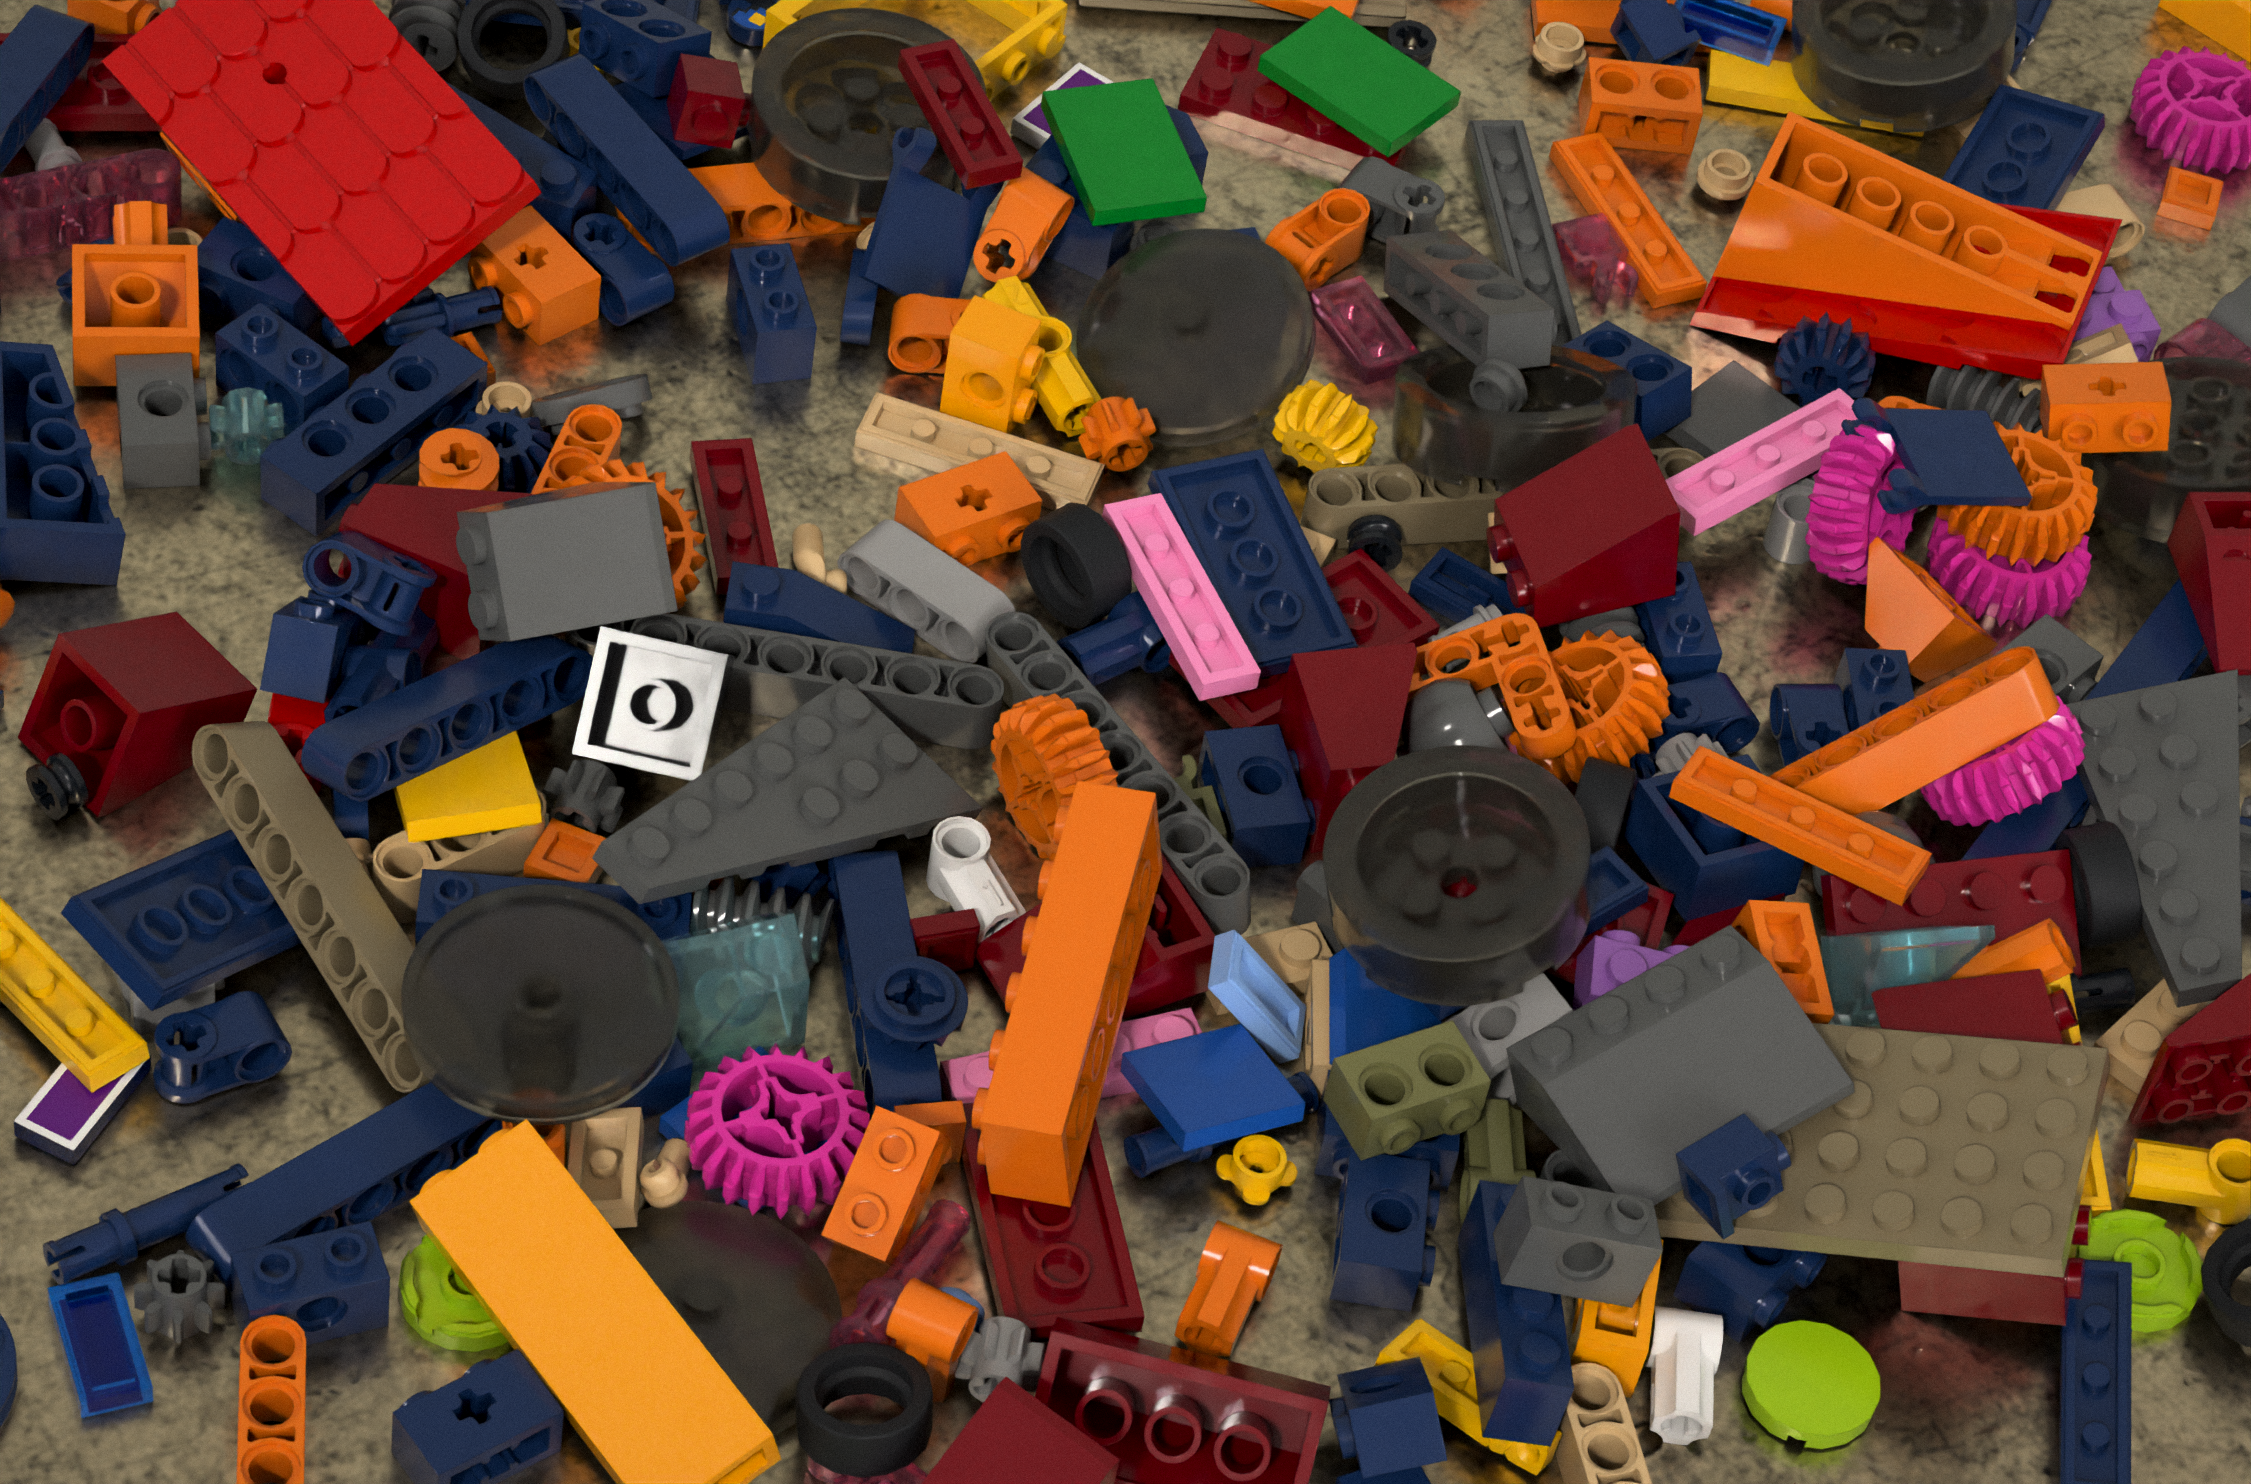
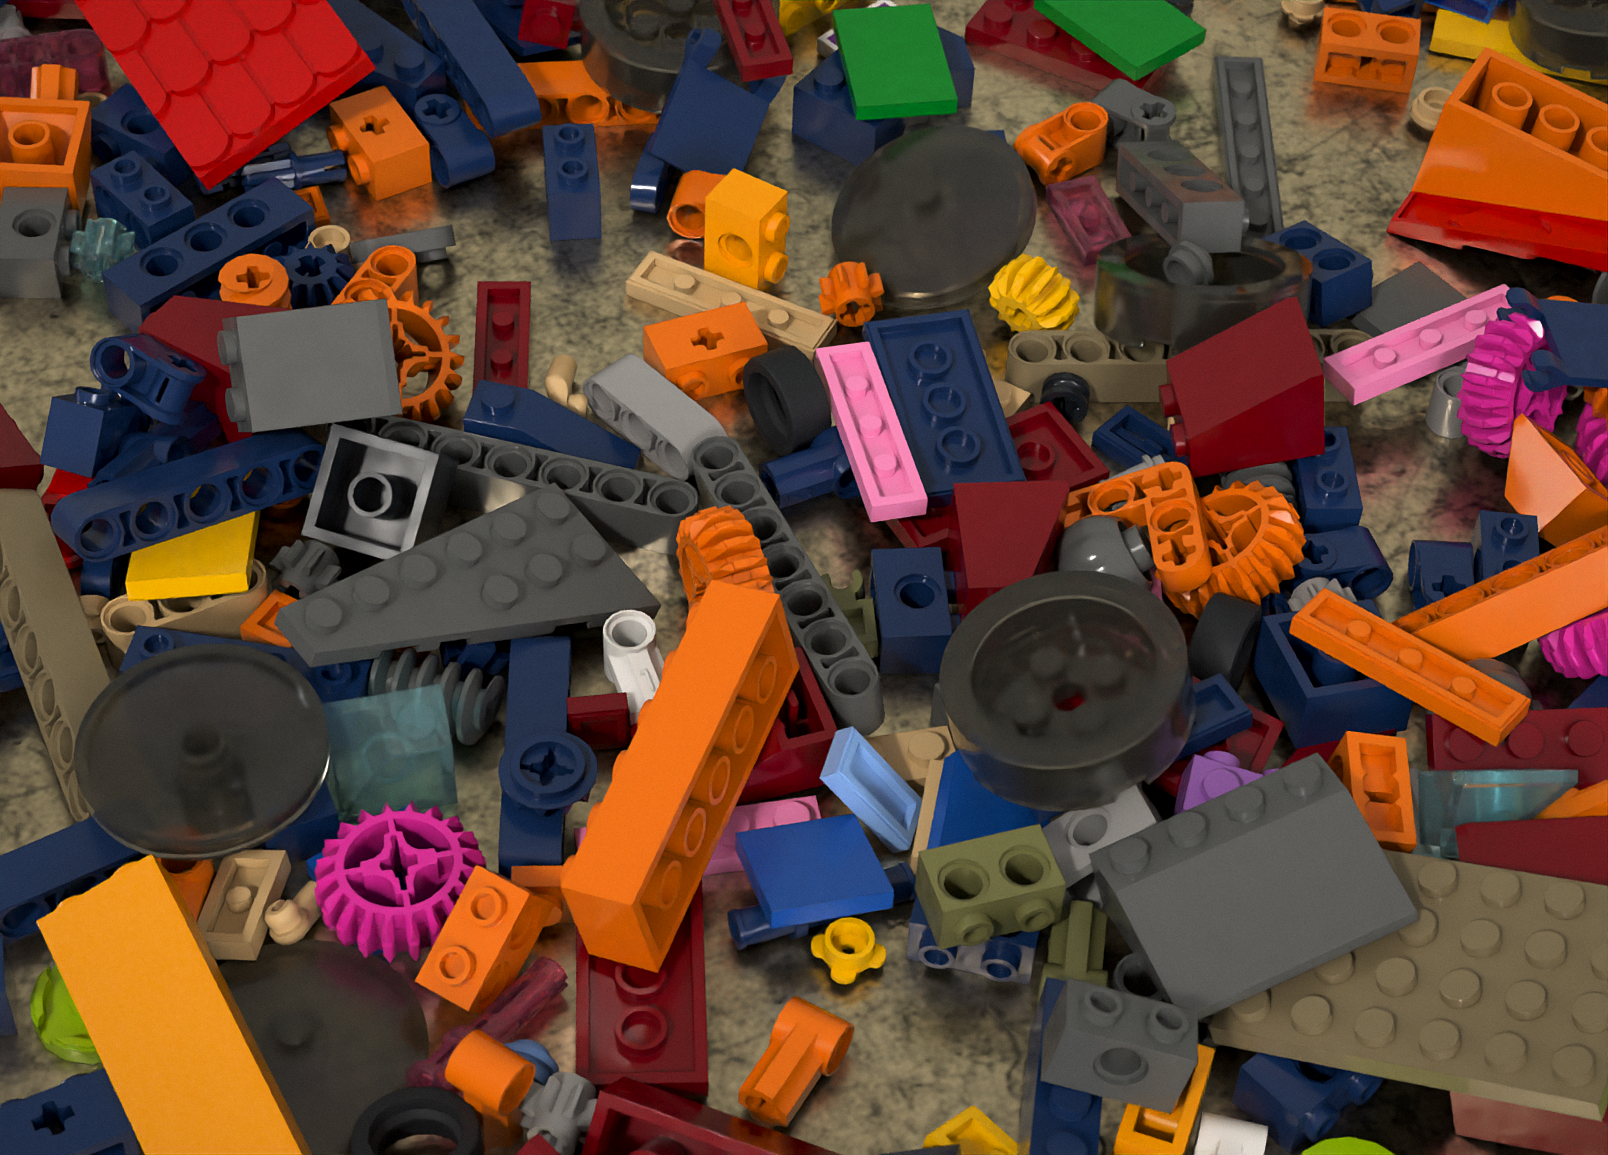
camera: 15 degrees right, 0 degrees up
orange piece [973,167,1075,283] -> none
yellow piece [982,275,1101,437] -> none
dark blue brick [1329,1149,1440,1312] -> none
orange tile [1549,131,1707,309] -> none
clear pink plate [1552,212,1639,304] -> none
dark blue brick [1676,1113,1791,1240] -> none
dark blue gear [1774,312,1876,408] -> none

